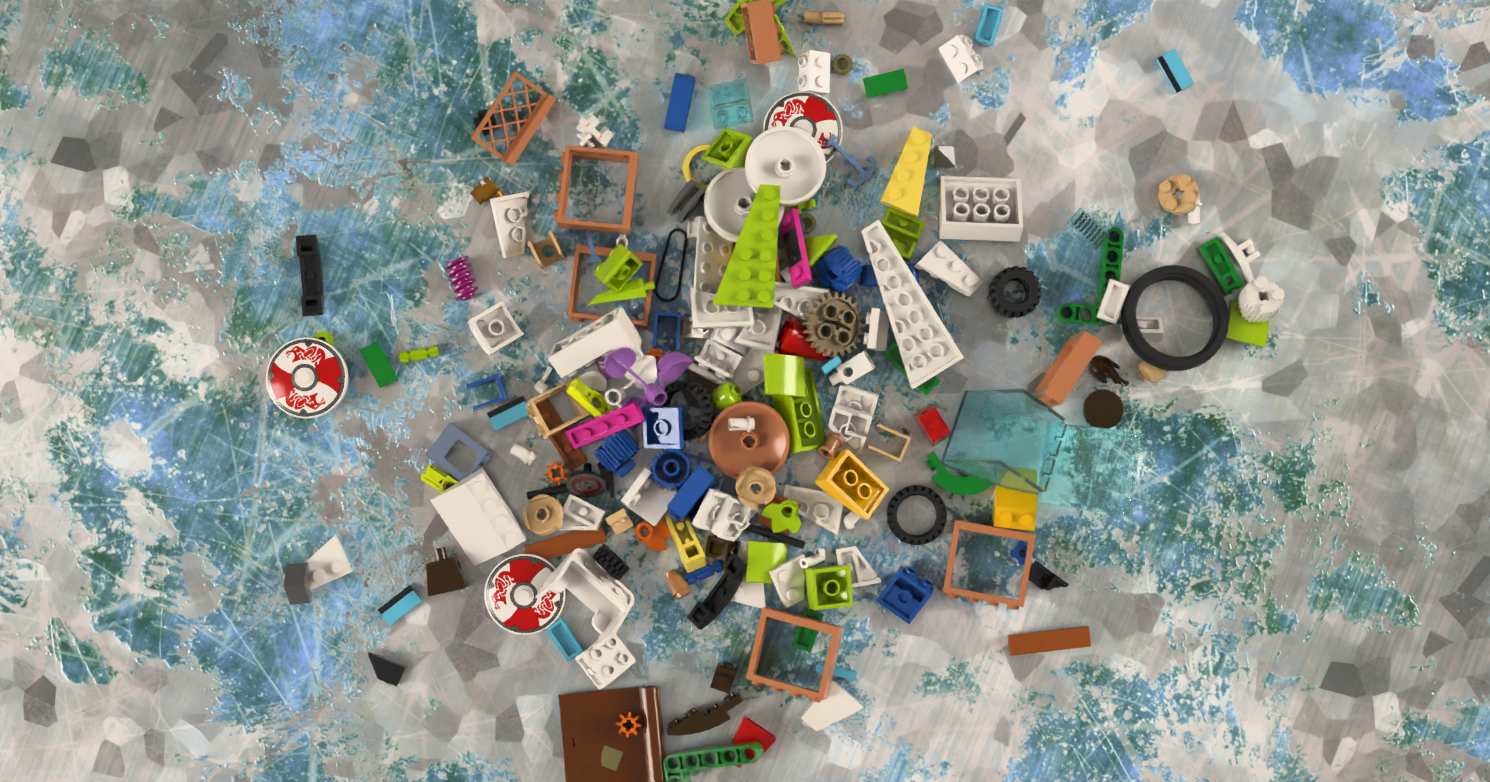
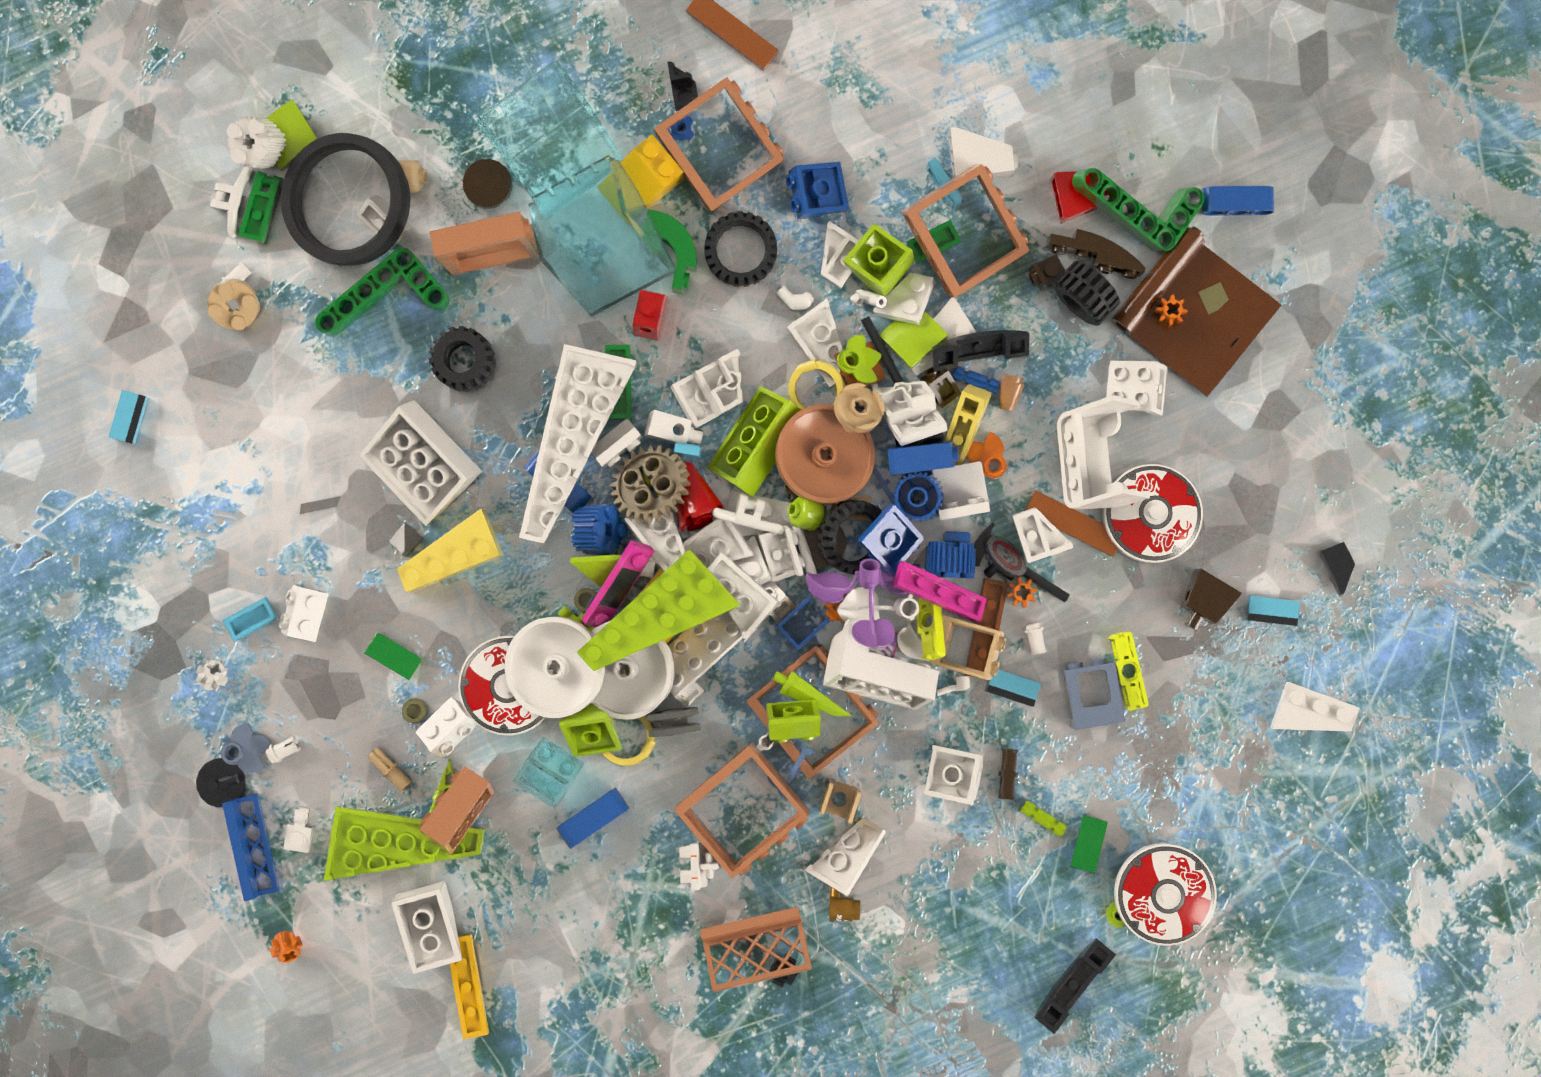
camera: 135 degrees left, 0 degrees up
dark grey slope [283,562,311,605] -> none
white slope [430,468,526,566] -> none
magenta piece [445,256,481,301] -> none
blue piece [465,374,509,411] -> none
tan plate [523,494,563,536] -> none
medium azure tile [545,617,585,662] -> none
black tyre [592,544,630,581] -> none
tan bracket [605,508,633,535] -> none
black piece [655,228,688,302] -> none
white pin [728,416,755,432] -> none
lime slope [764,354,805,398] -> none
yellow slope [814,449,889,520] -> none
medium nougat bush [818,433,844,460] -> none
medium blue piece [825,135,877,187] -> none
tan piece [867,424,911,462] -> none
lime slope [881,207,925,262] -> none
white wing [914,240,983,297] -> none
clear light blue tile [1067,208,1110,250] -> none
dark brown piece [1088,355,1129,386] -> none
white tile [1096,279,1130,324] -> none
none -> white piece [712,494,784,534]
none -> light yellow piece [788,359,845,410]
none -> dark brown pin [998,749,1018,800]
none -> black tyre [1053,261,1120,326]

